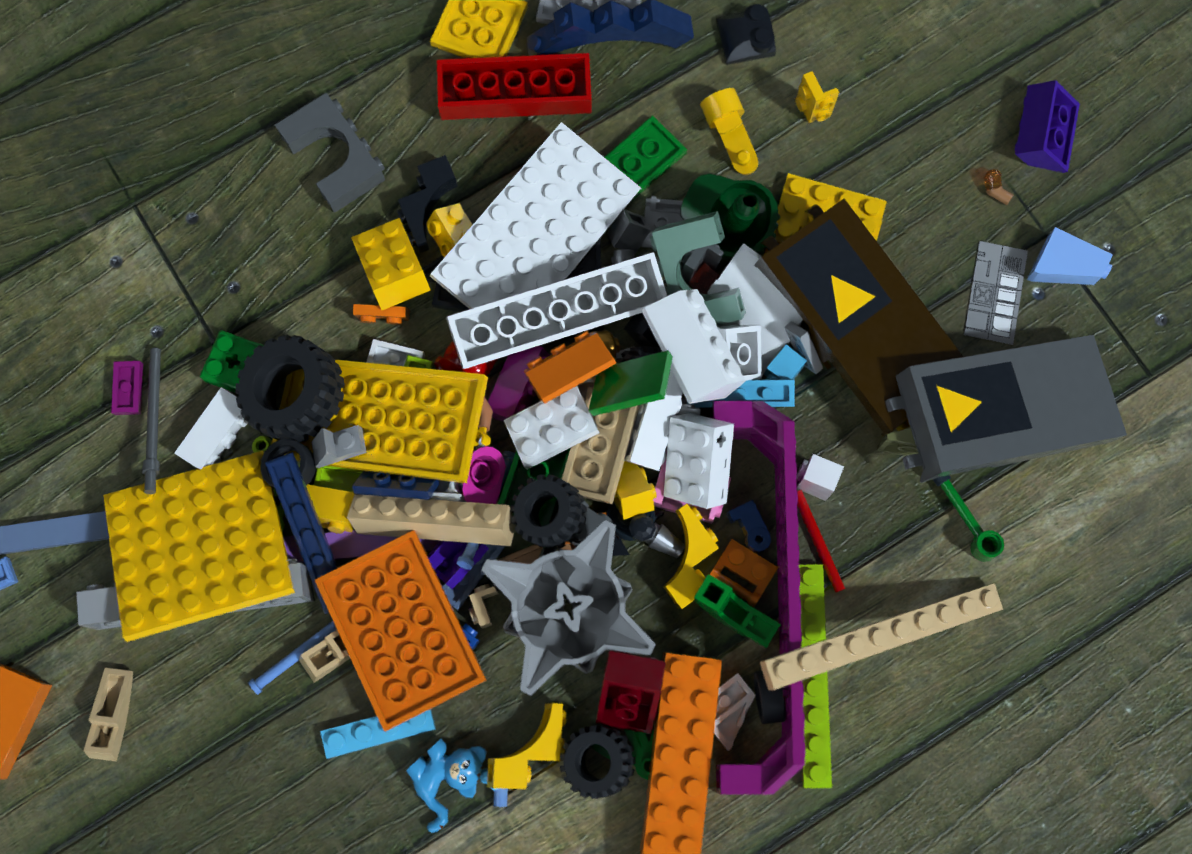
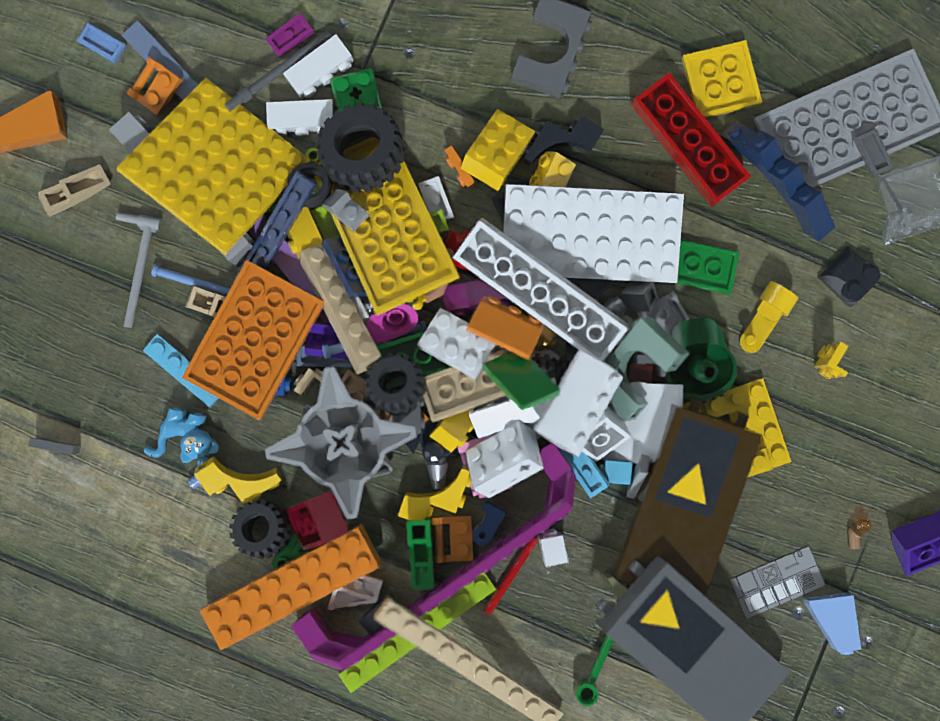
camera: 50 degrees right, 10 degrees up
none -> light grey bar [116,212,162,328]
none -> orange plate [127,56,183,116]
none -> white brick [283,35,354,100]

